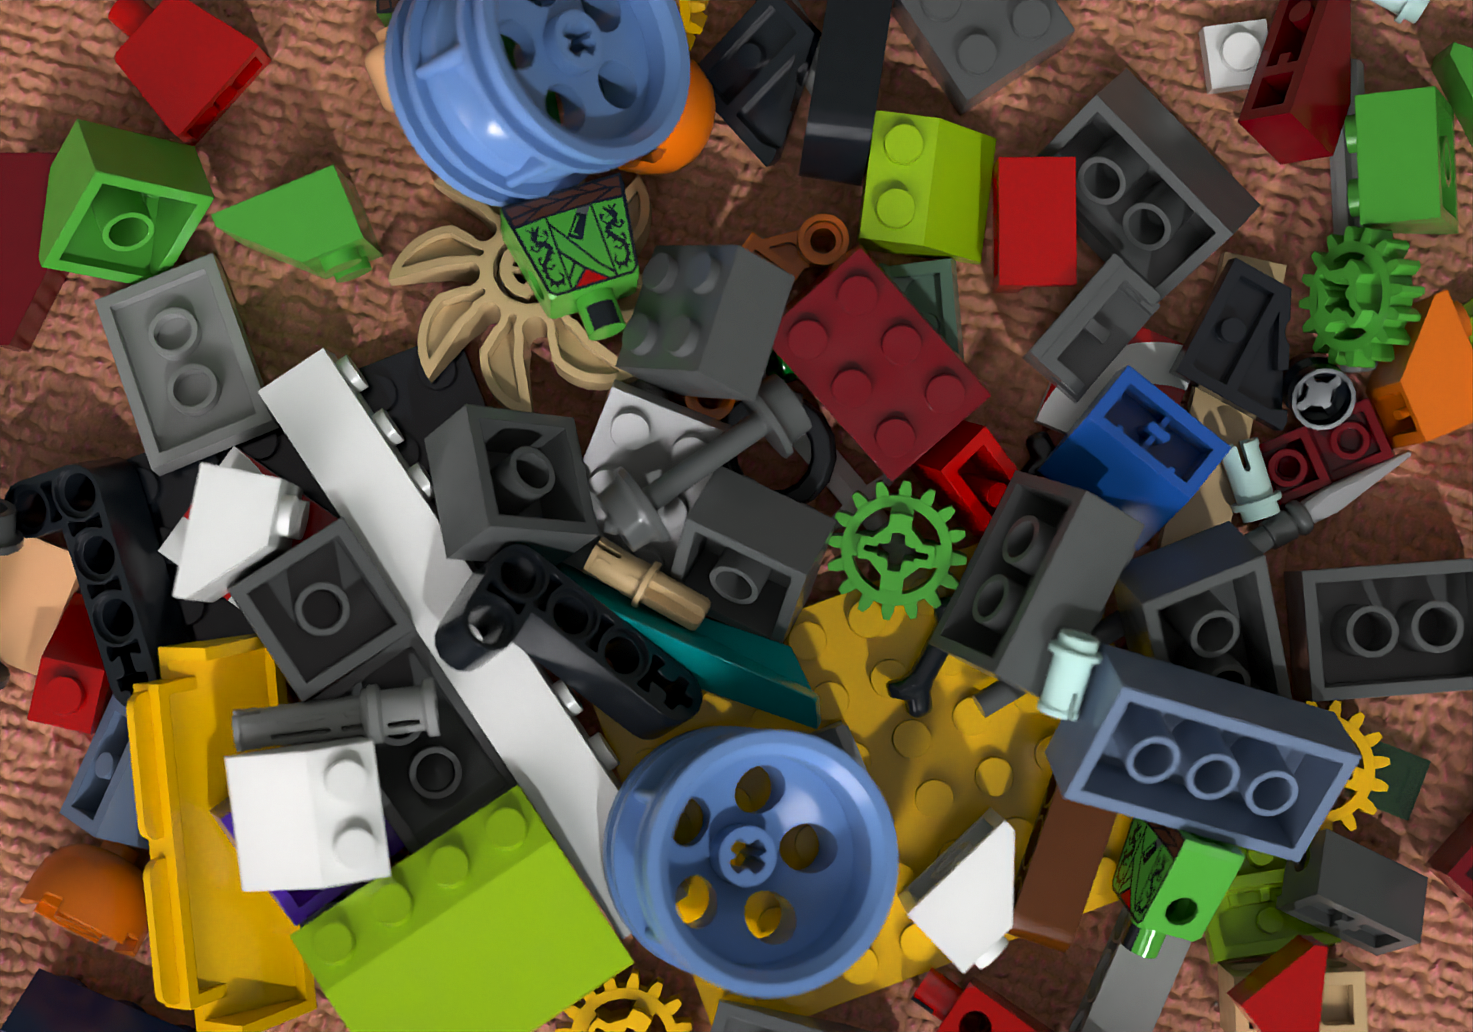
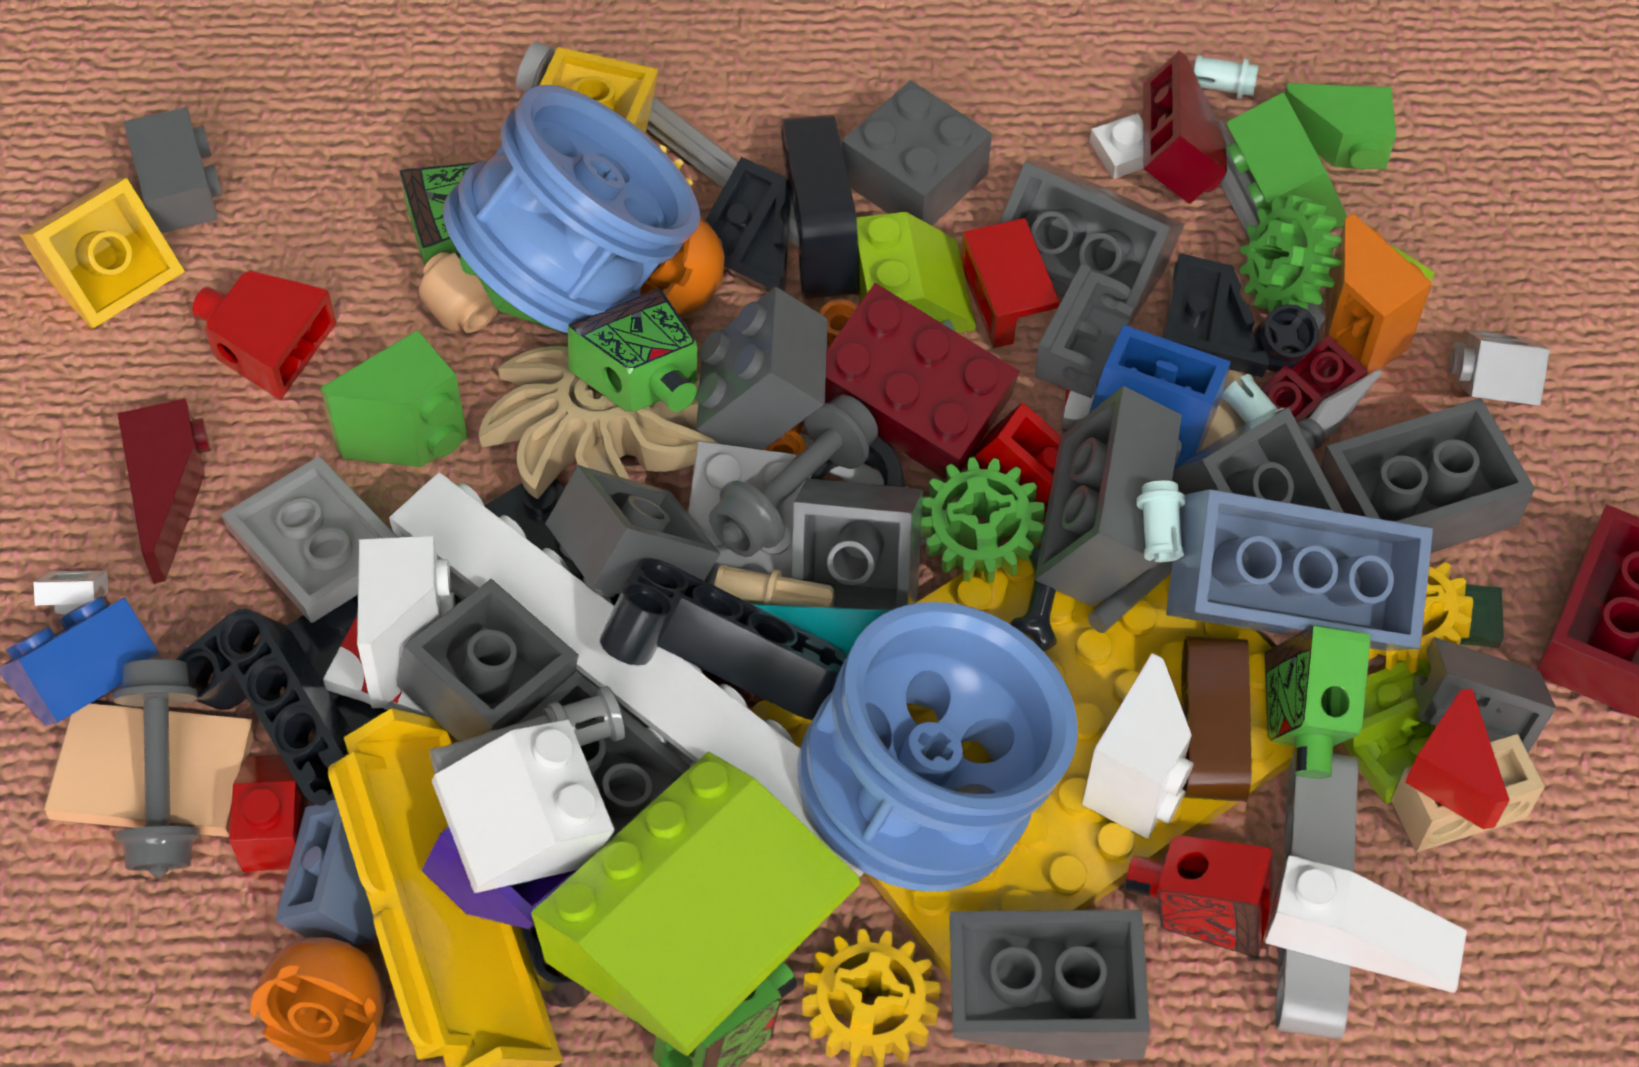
camera: 20 degrees left, 30 degrees down
bright green slope [39,119,215,284] -> none

